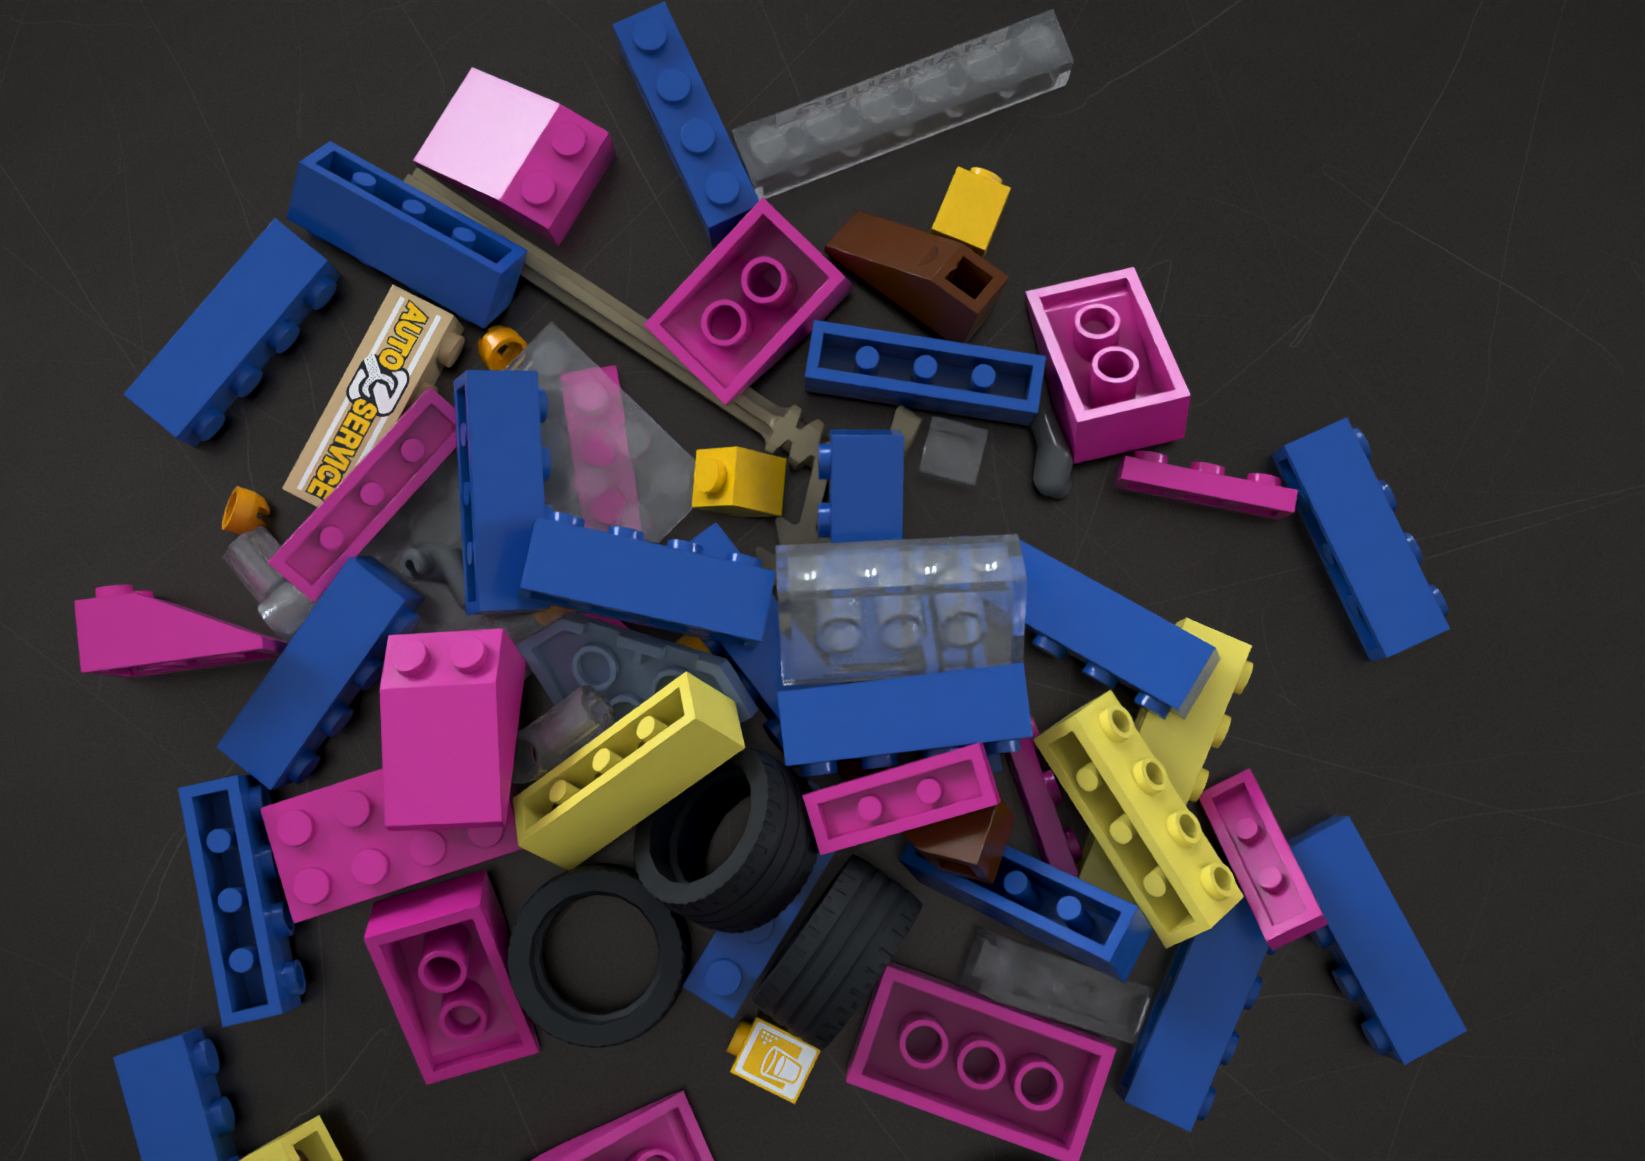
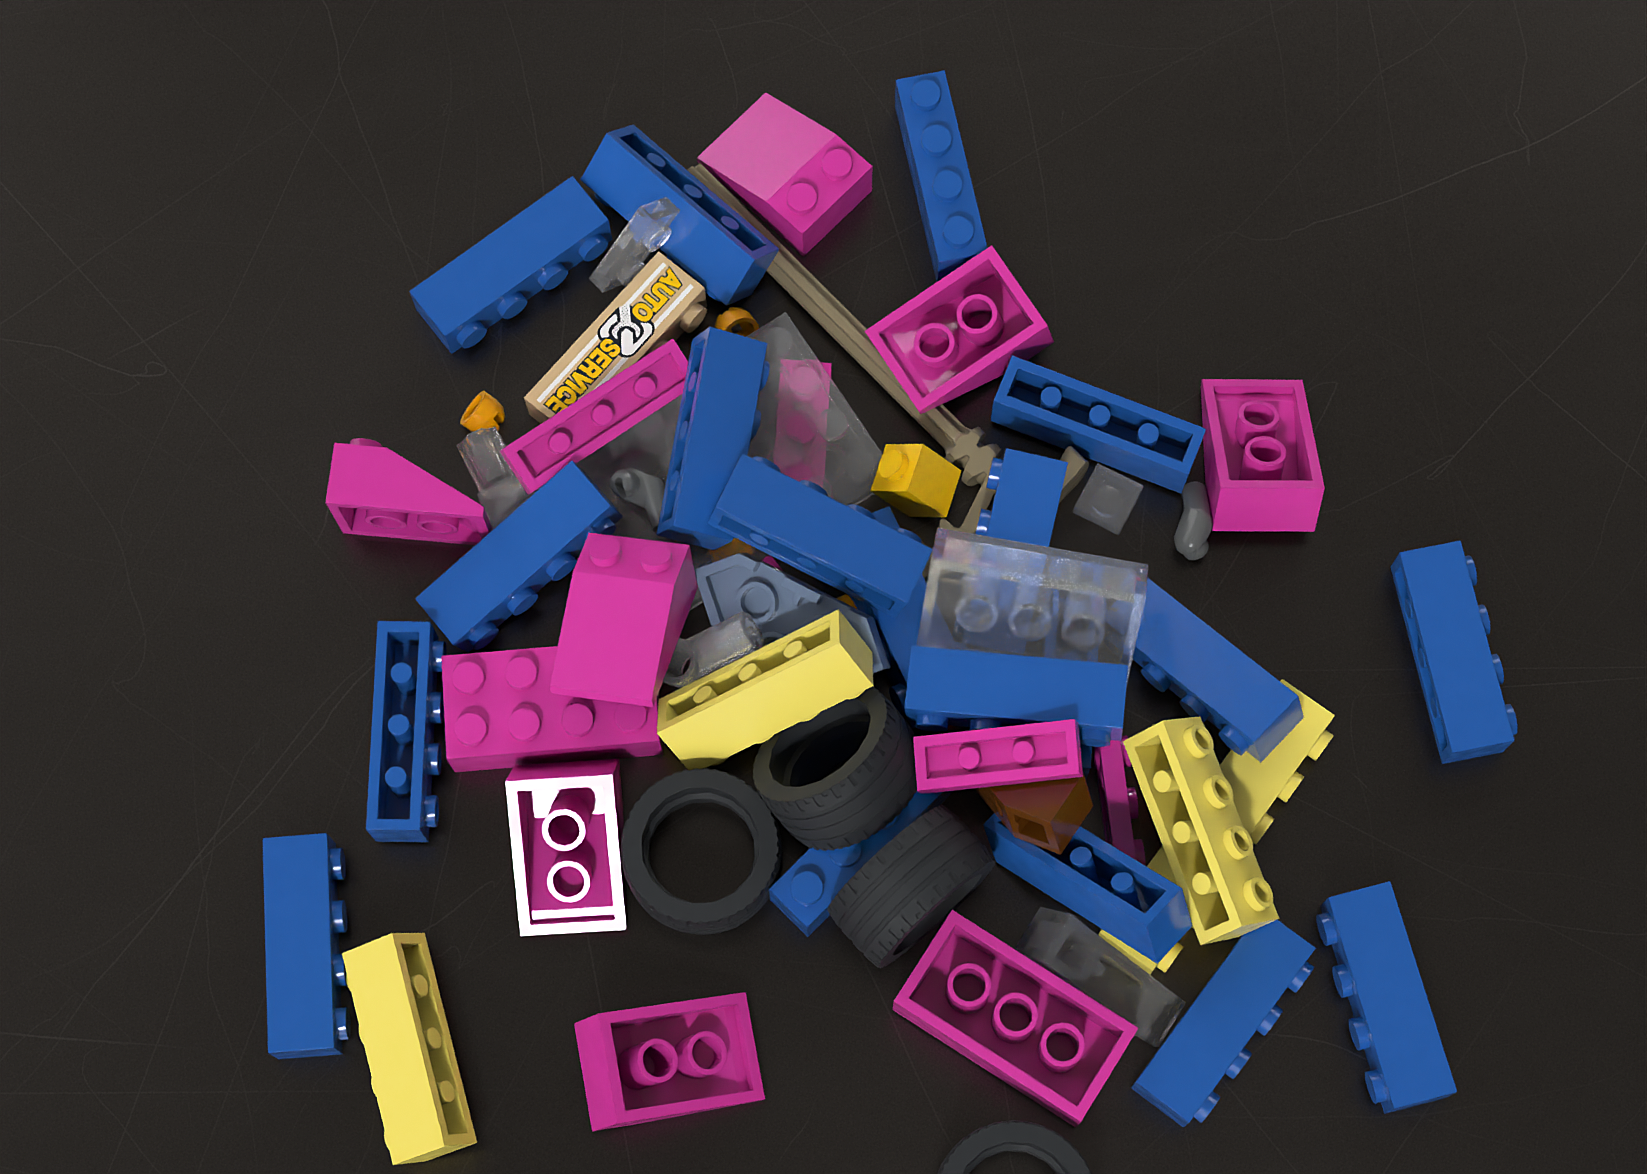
camera: 15 degrees right, 10 degrees down
yellow brick [726,1010,821,1104] -> none
clear brick [731,9,1074,201] -> none
reddish brown slope [823,210,1009,343] -> none
yellow brick [931,167,1011,258] -> none
dark pink plate [1113,451,1298,520] -> none
dark pink plate [1199,768,1328,950] -> none
none -> clear plate [589,197,680,293]

